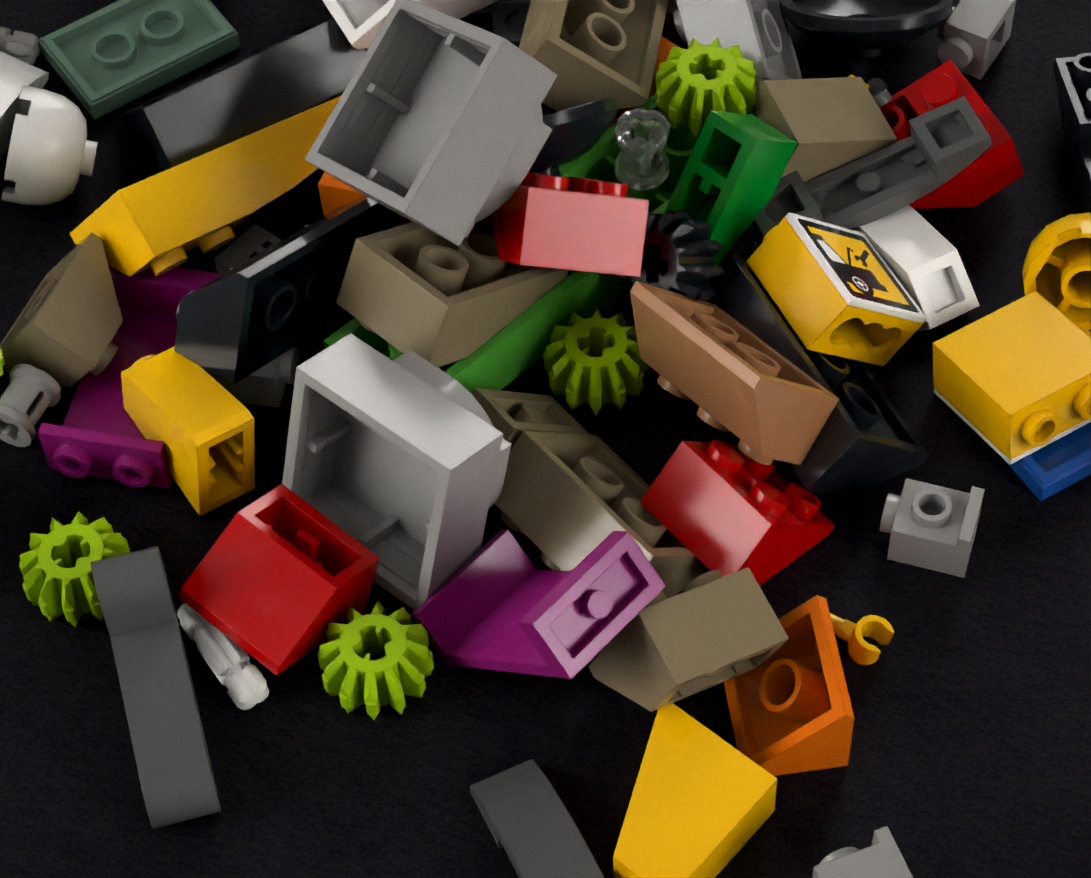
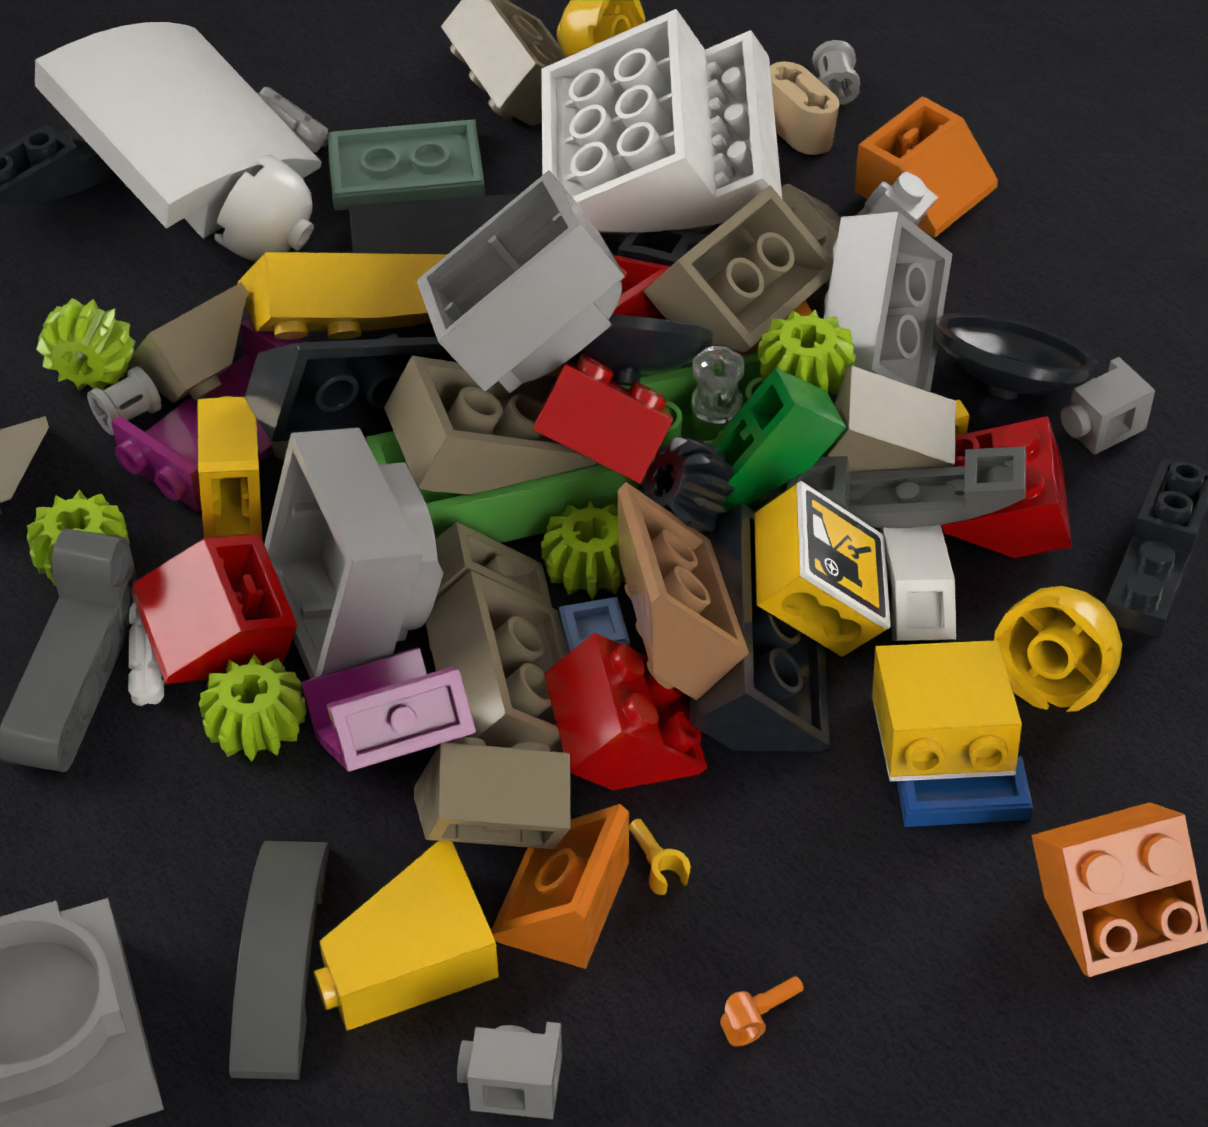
camera: 25 degrees right, 5 degrees down
dark grey hinge [866,78,892,108] -> none
light grey brick [879,478,985,578] -> none
none -> medium blue tile [559,597,630,653]
none -> orange hand [720,976,804,1047]

